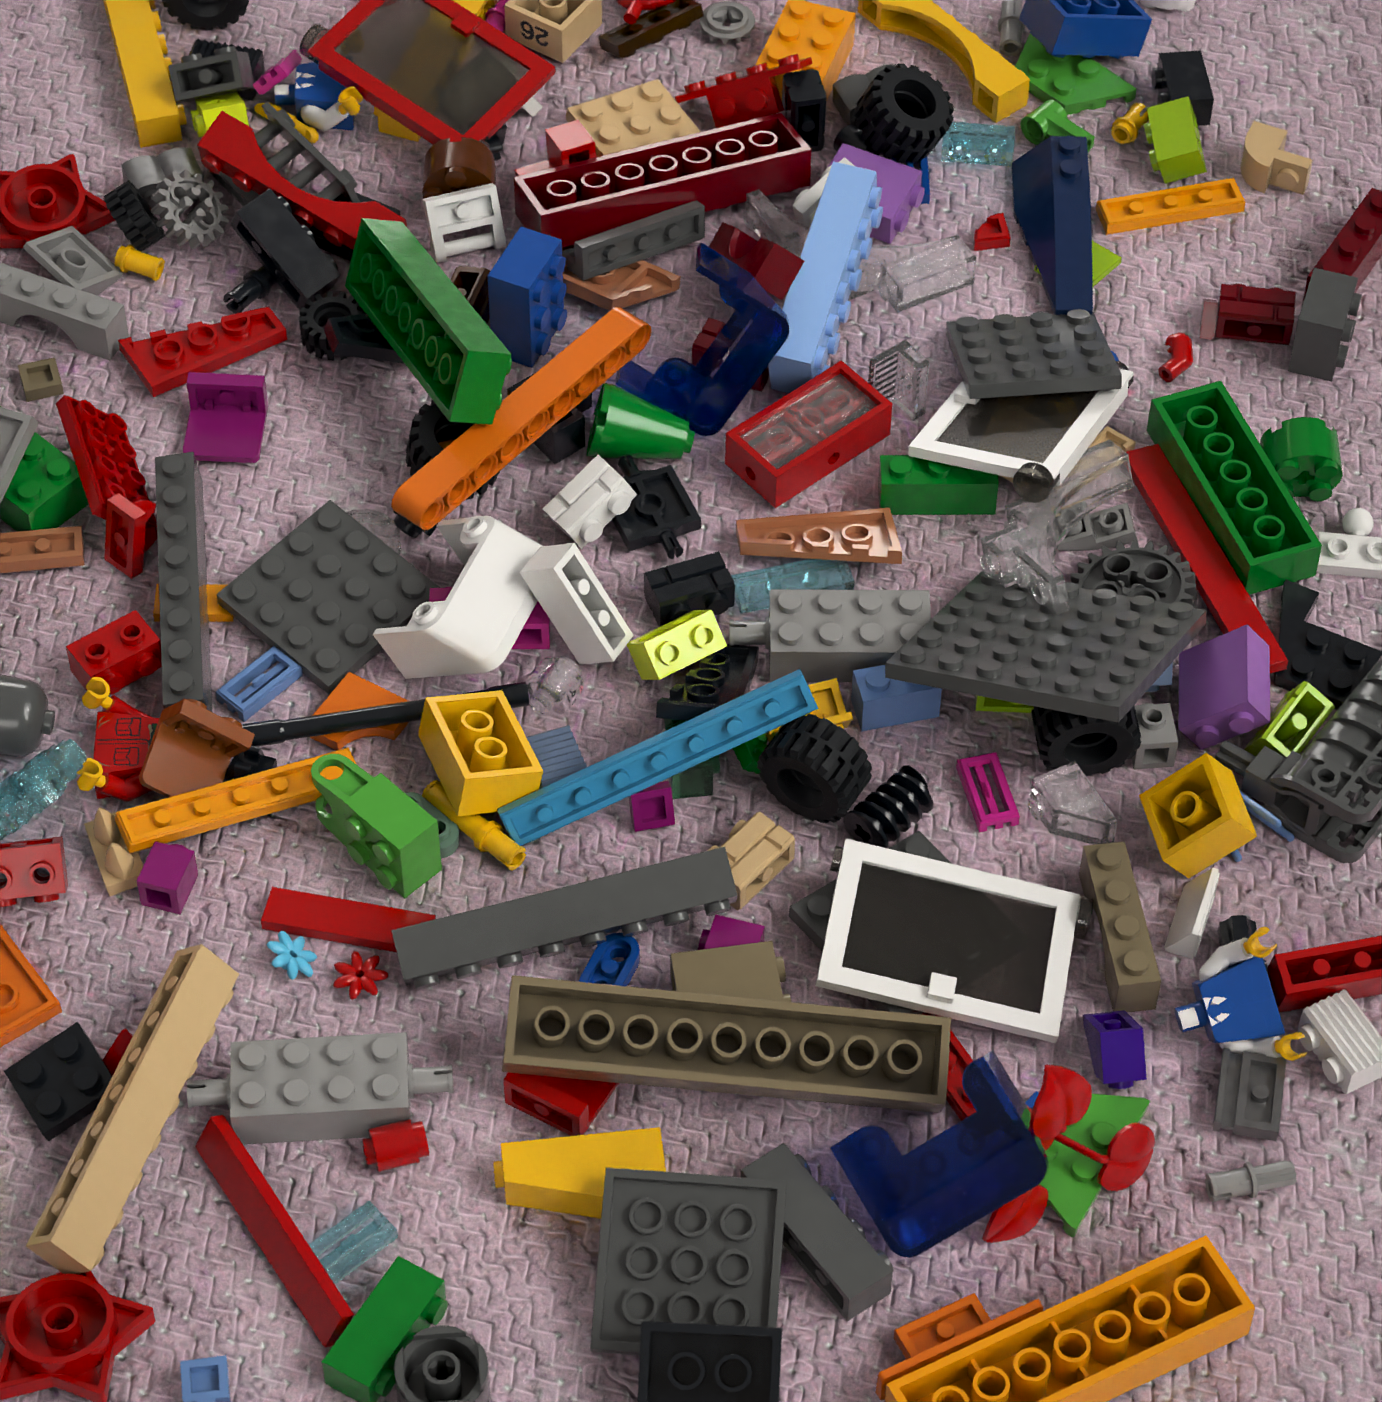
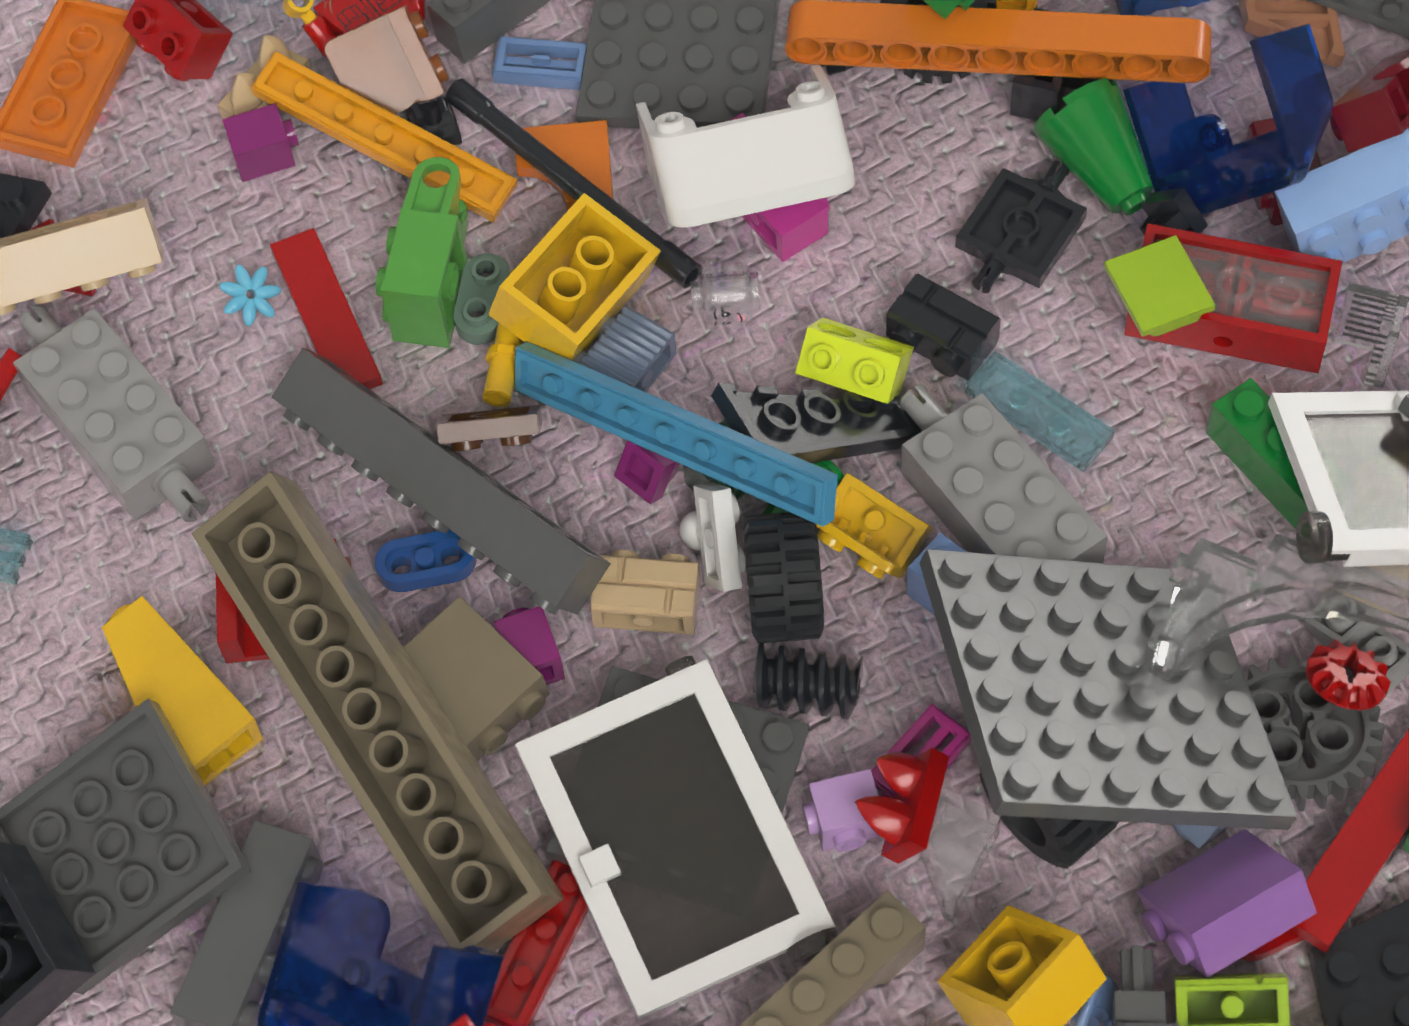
camera: 60 degrees right, 10 degrees up
red plant [333,951,388,1000] -> none
red brick [362,1119,429,1172] -> none
white brick [520,543,634,665] -> none
white brick [542,455,637,549] -> none
nougat wing [736,508,902,564] -> none
light grey brick [1131,703,1178,770] -> none
none -> plate [436,405,542,451]
none -> white plate [679,482,745,592]
none -> lavender brick [802,769,880,852]
none -> red tile [855,747,950,864]
none -> lime piece [1104,235,1215,337]
none -> black tile [1140,187,1208,236]
none -> red gear [1306,639,1391,710]

